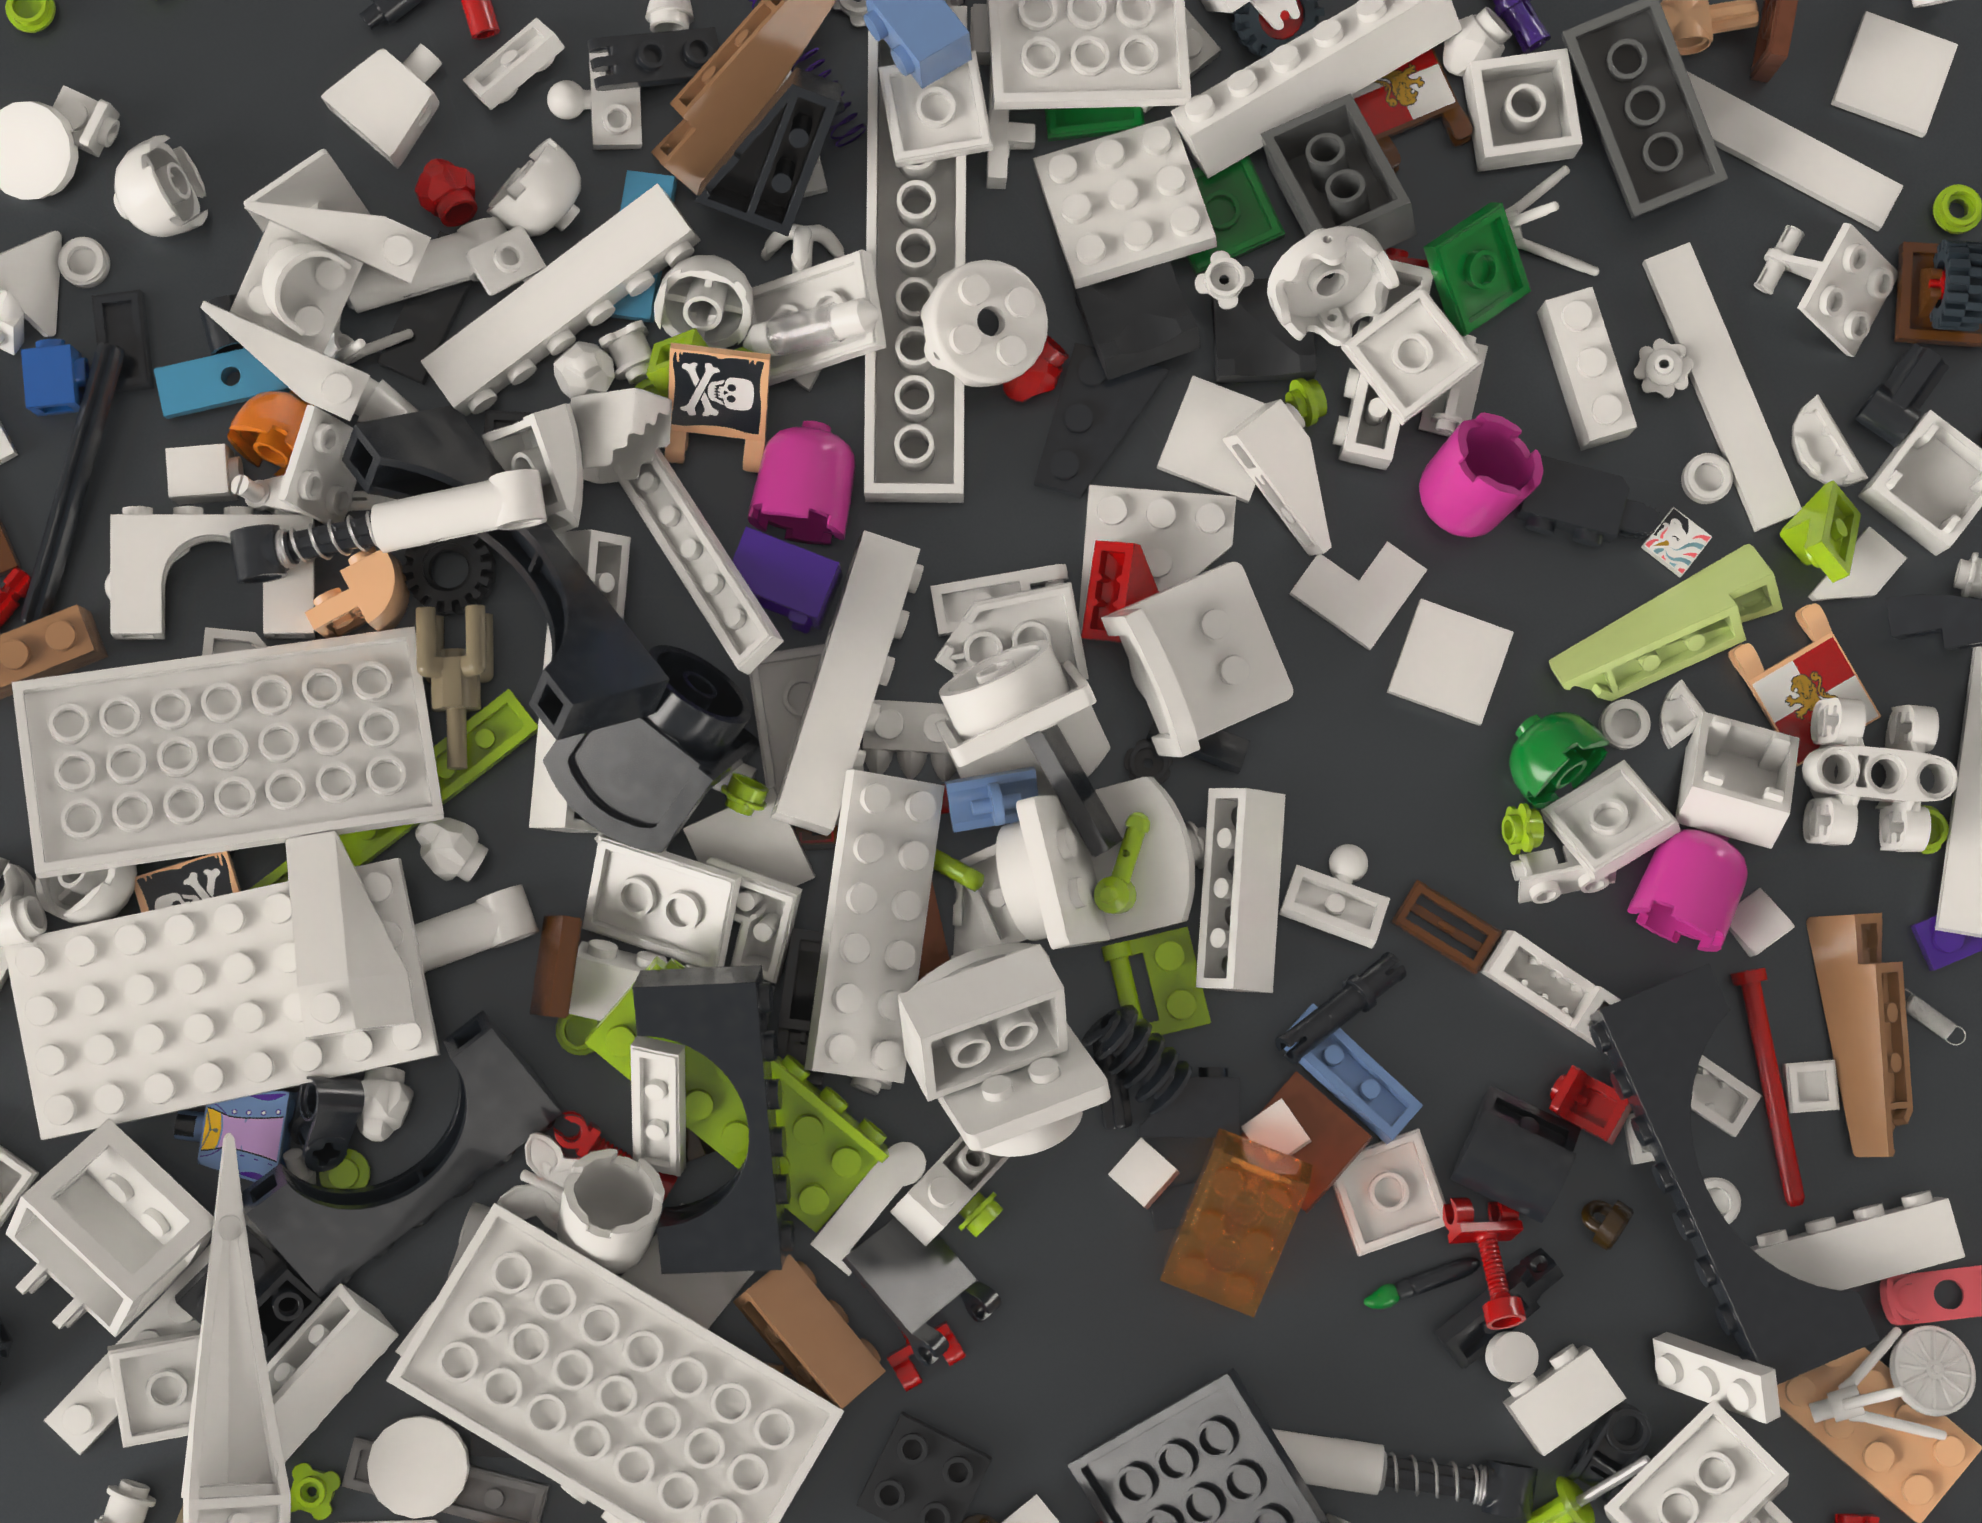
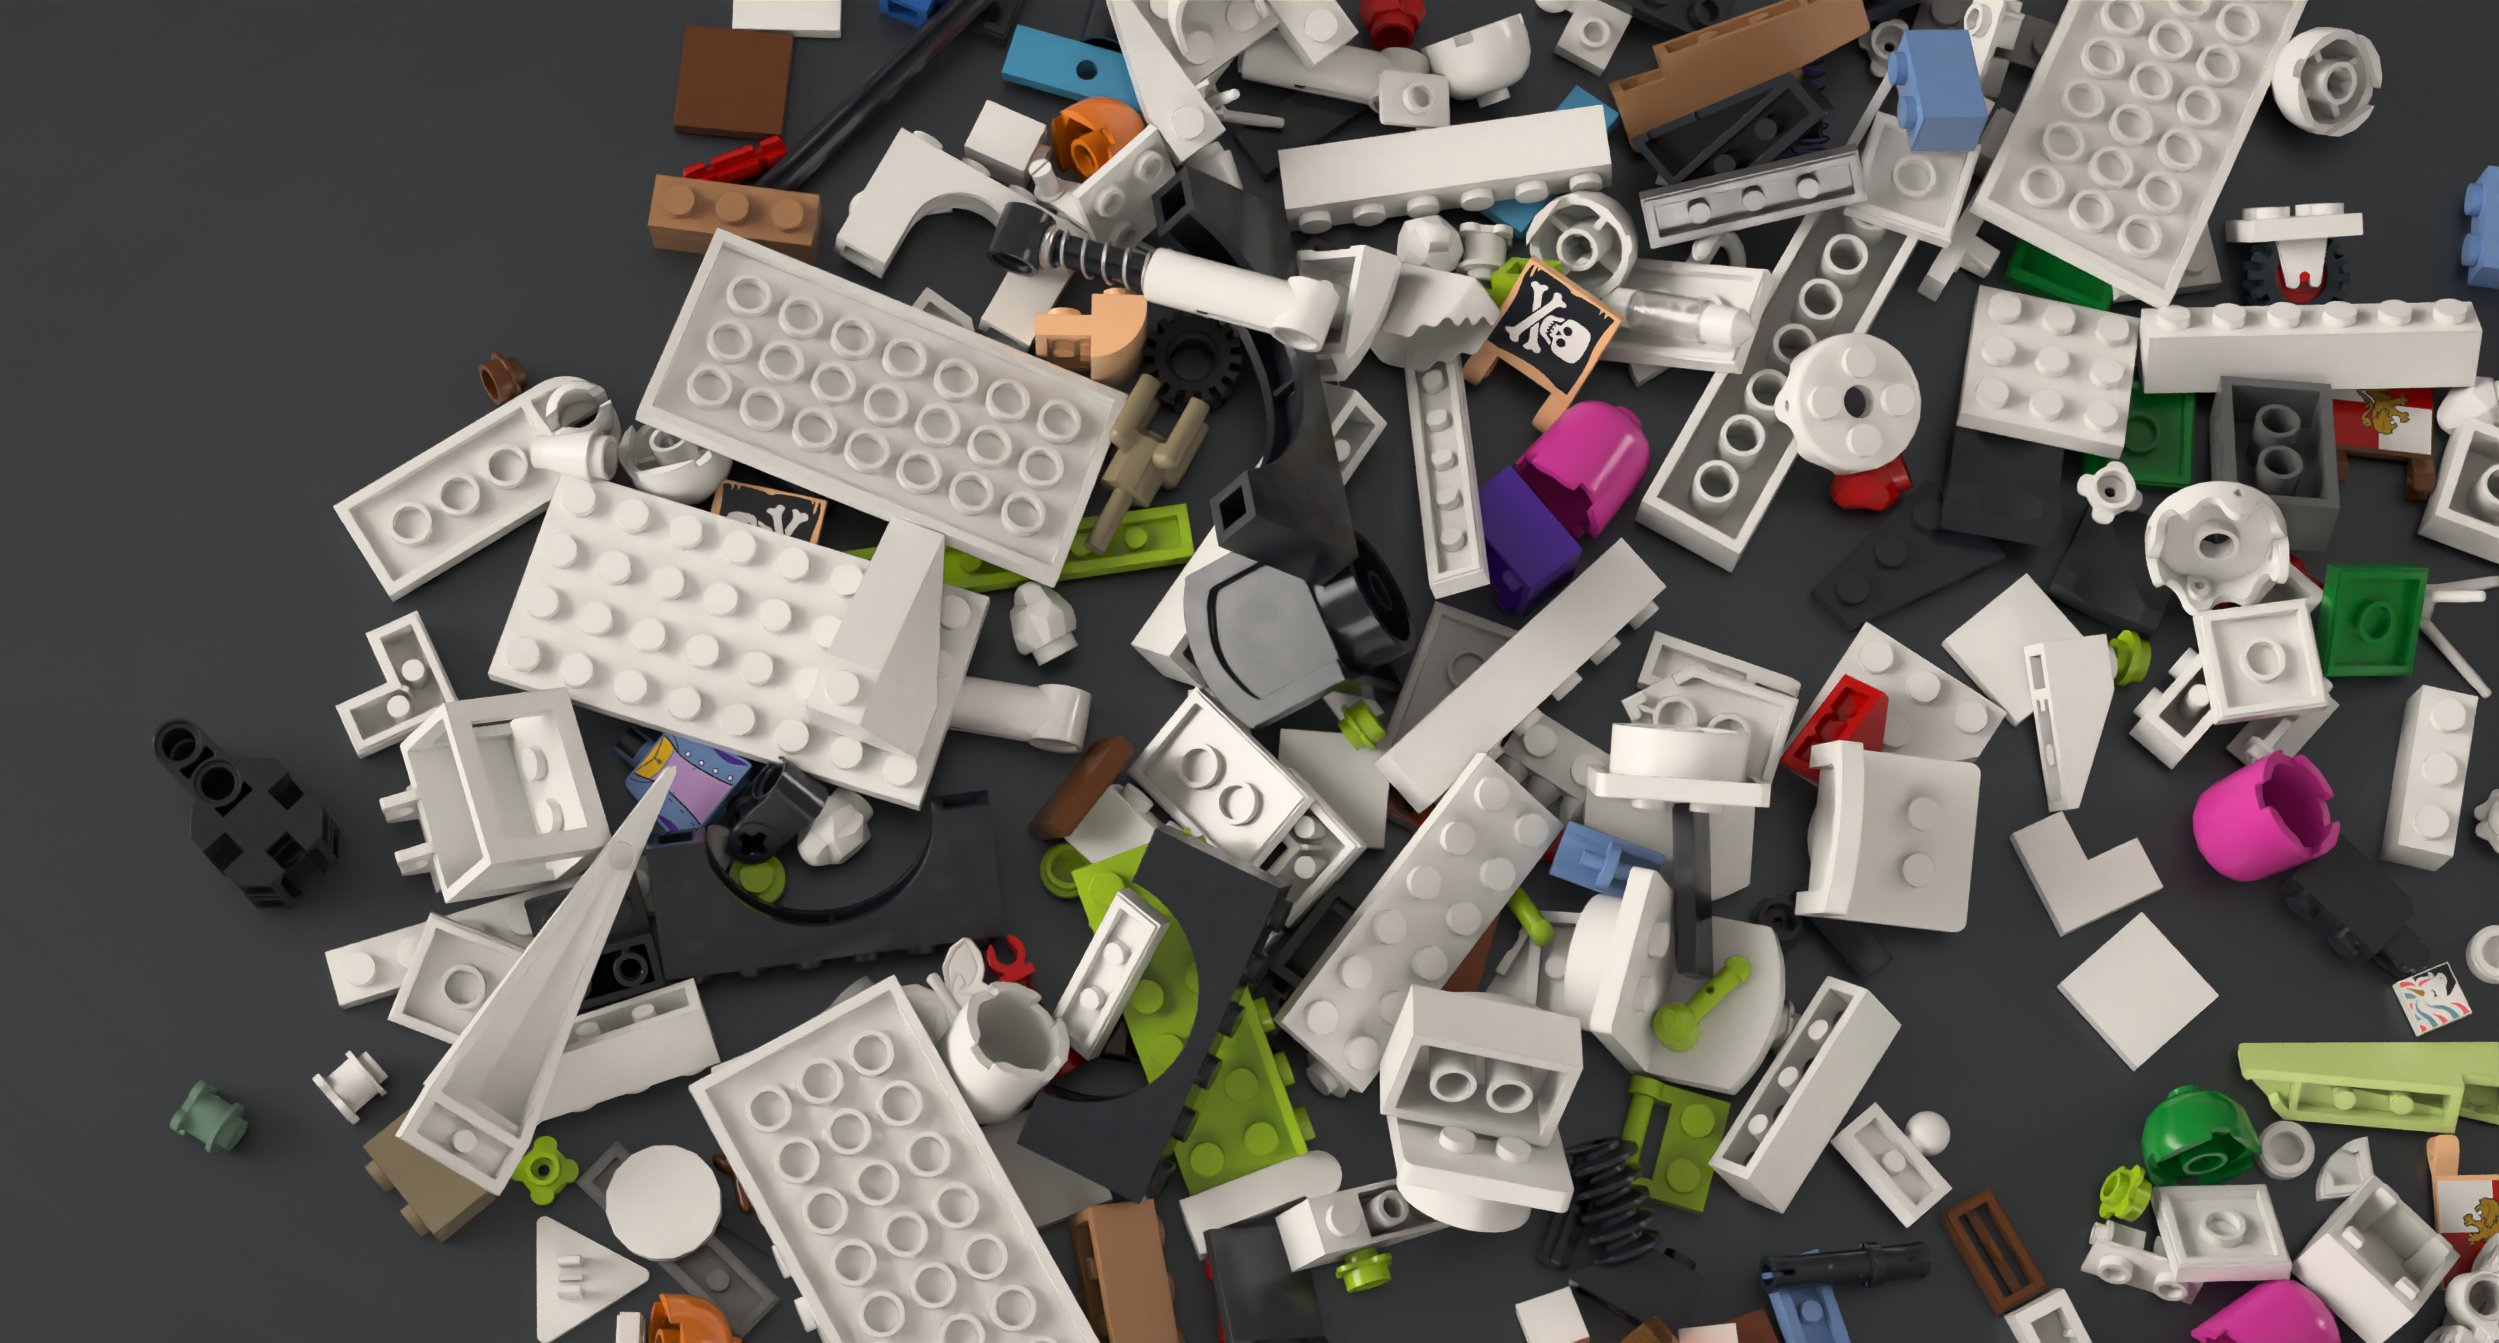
camera: 25 degrees right, 10 degrees down
none -> flat silver tile [1639,143,1868,249]

